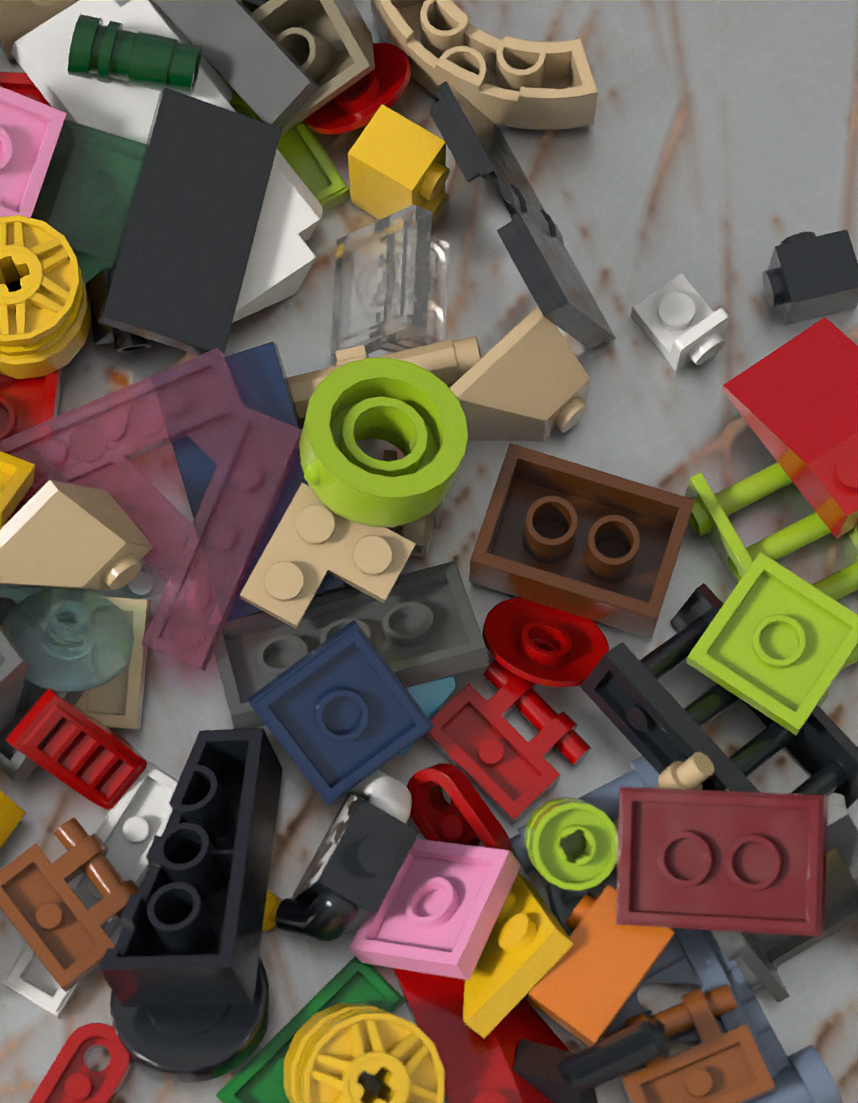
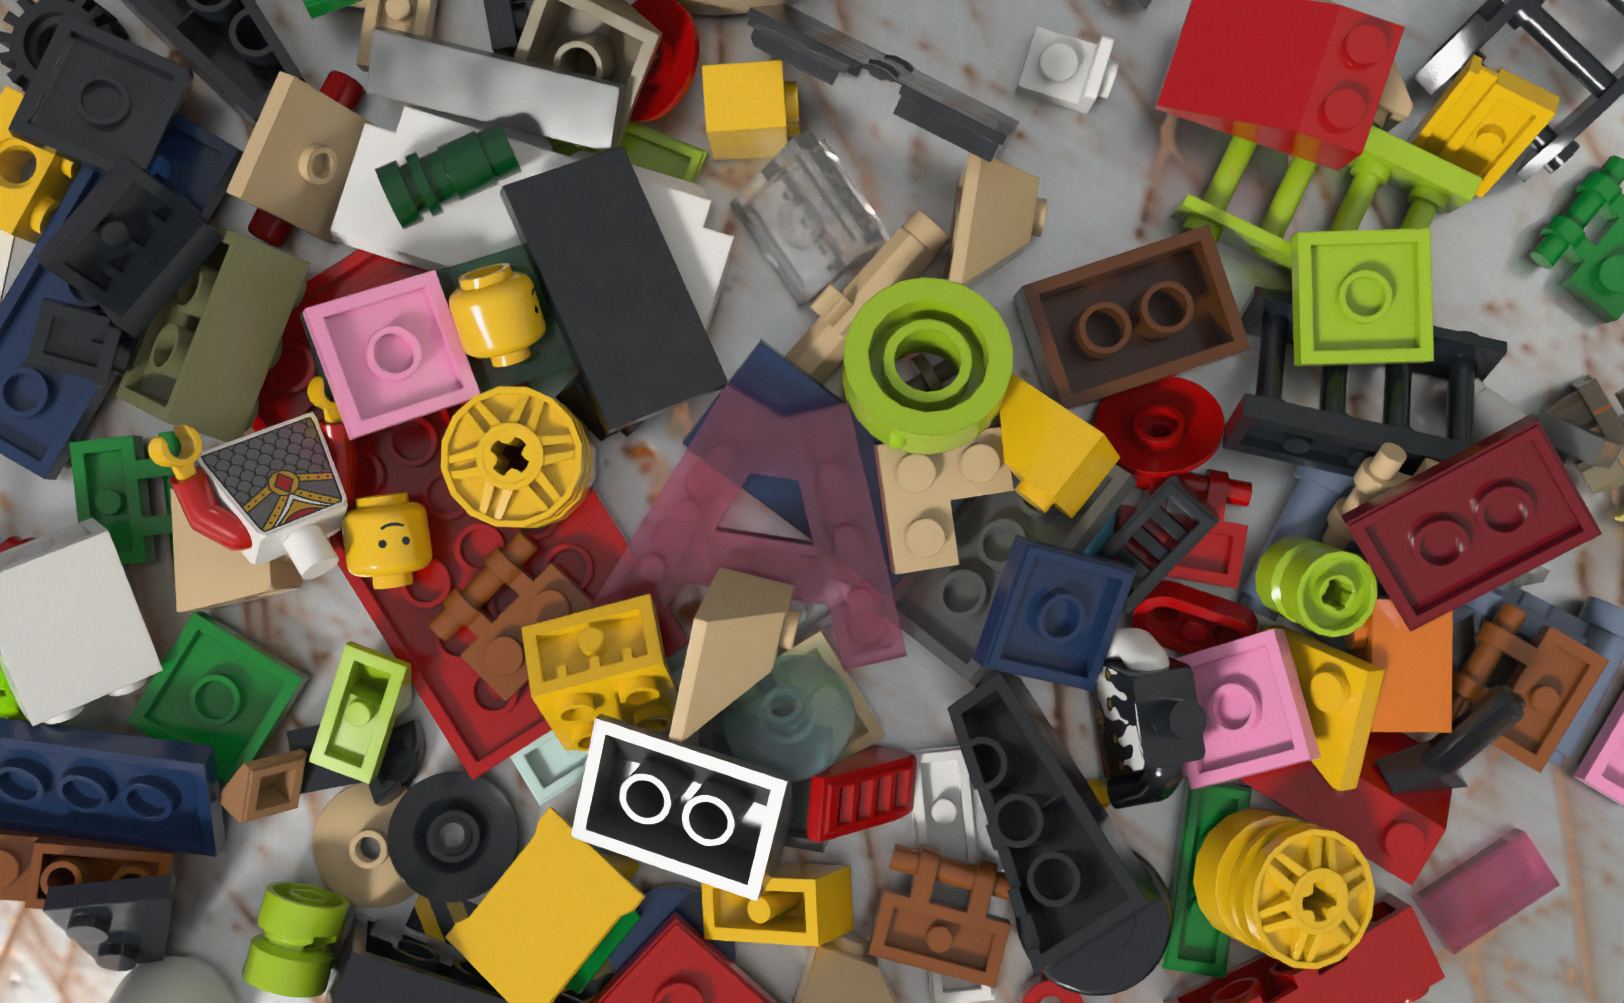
camera: 35 degrees left, 15 degrees up
none -> yellow head [449,263,546,367]
none -> yellow slope [1000,373,1120,519]
none -> black slope [1094,475,1219,614]

